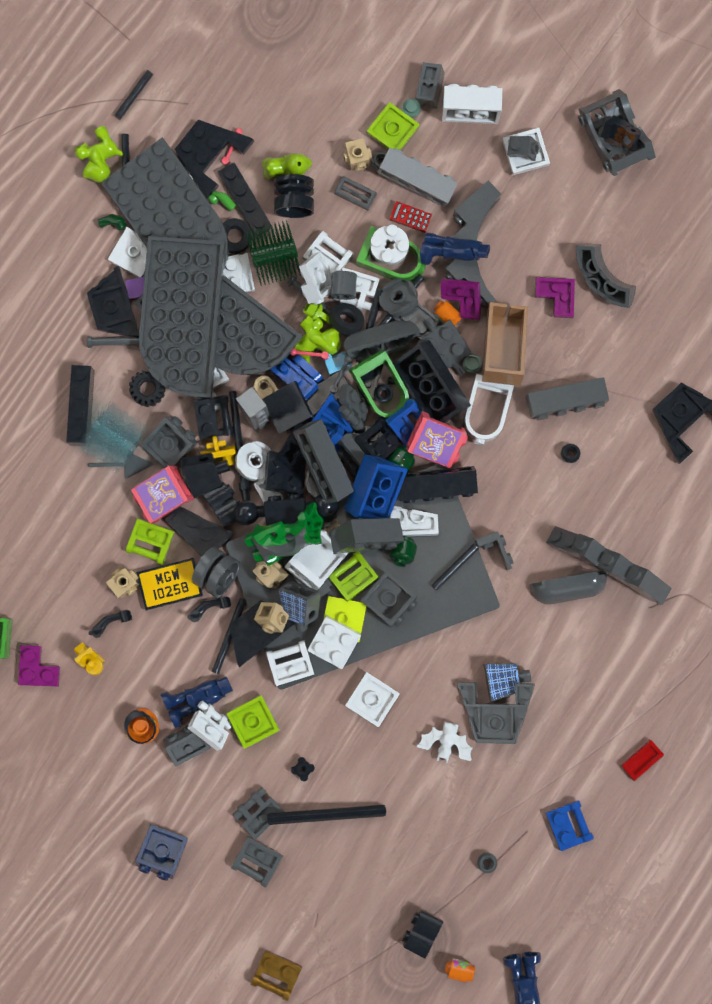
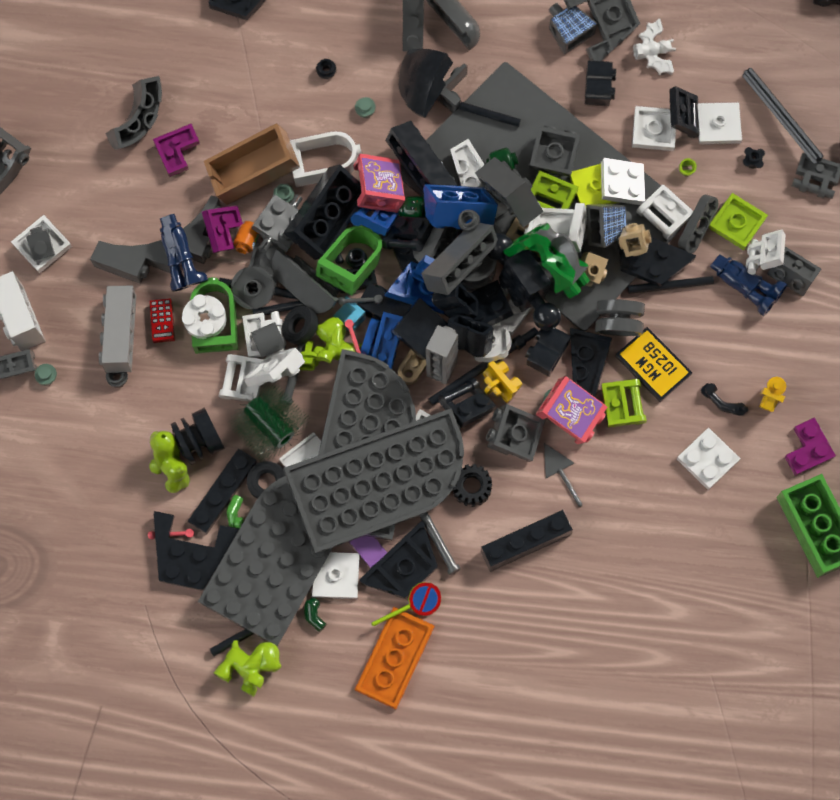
camera: 115 degrees left, 10 degrees down
clear light blue piece [80,401,148,473] -> none
tan brick [106,568,139,599] -> none
black bar [114,70,153,120] -> none
orange piece [124,708,159,745] -> none
black torso [181,453,230,498] -> none
black piece [187,597,231,622] -> none
dark grey tile [334,176,377,211] -> none
dark grey plate [339,384,368,433] -> none
tan brick [343,138,372,171] -> none
lime plate [366,102,420,150] -> none
dark grey brick [526,377,609,421] -> none
none -> sand green plate [355,97,376,118]
none -> orange tile [355,607,435,710]
none -> piece [371,582,441,626]
none -> black brick [398,48,453,118]
none -> black brick [448,314,494,357]
none -> dark grey plate [458,210,480,231]
none -> black brick [585,60,616,106]
none -> black plate [669,86,700,138]
none -> white plate [677,428,741,490]
none -> dark grey beam [678,194,719,253]
none -> lime hinge [679,158,697,176]
none -> white plate [697,103,742,144]

